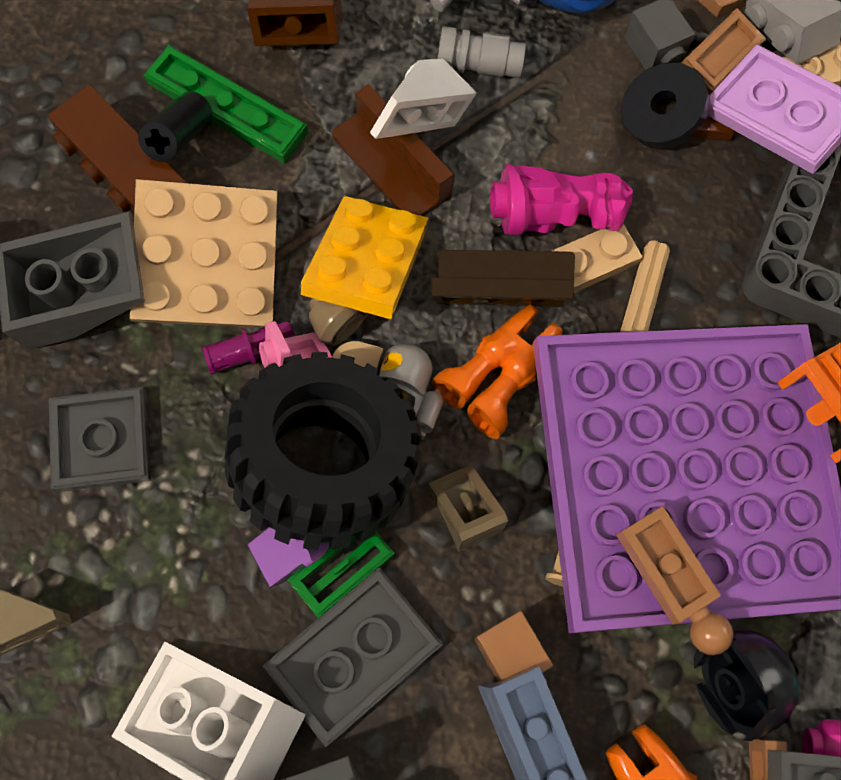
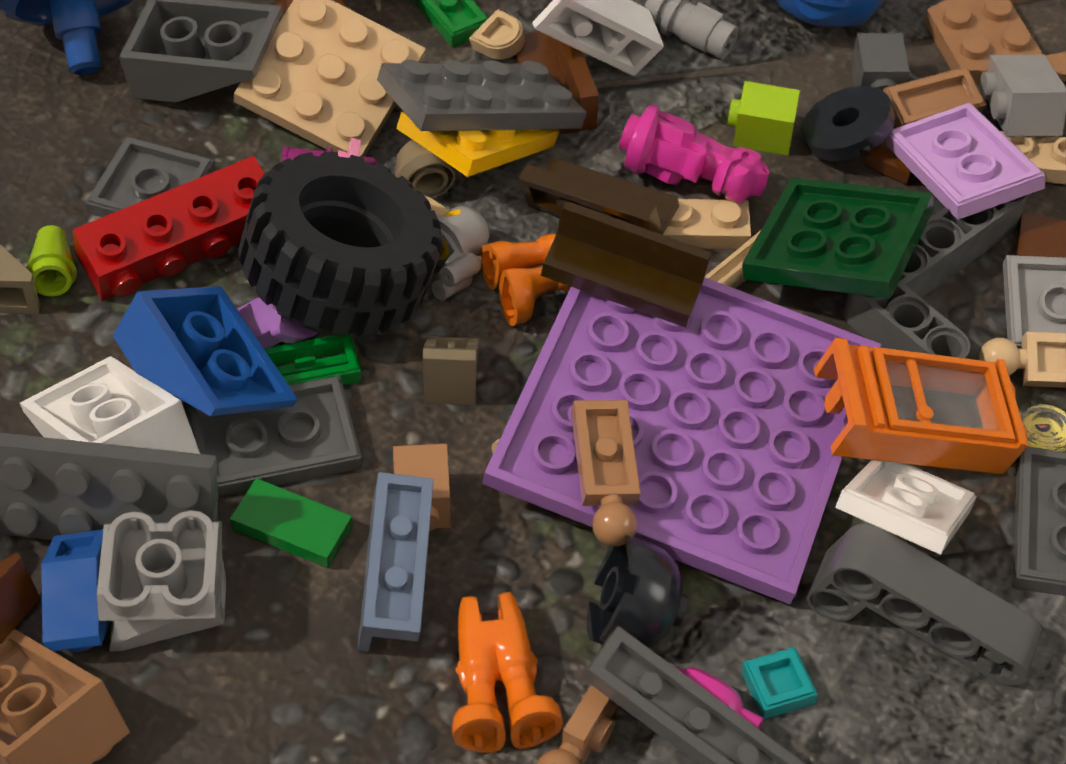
camera: 25 degrees right, 20 degrees down
none -> lime cone [26,225,77,296]
none -> red brick [72,156,265,302]
none -> blue slope [112,286,298,416]
none -> green tile [230,478,353,568]
none -> dark grey plate [377,60,587,131]
none -> tan tile [469,9,525,60]
none -> dark brown panel [541,202,712,328]
none -> lime brick [727,81,800,156]
none -> dark green plate [742,178,934,299]

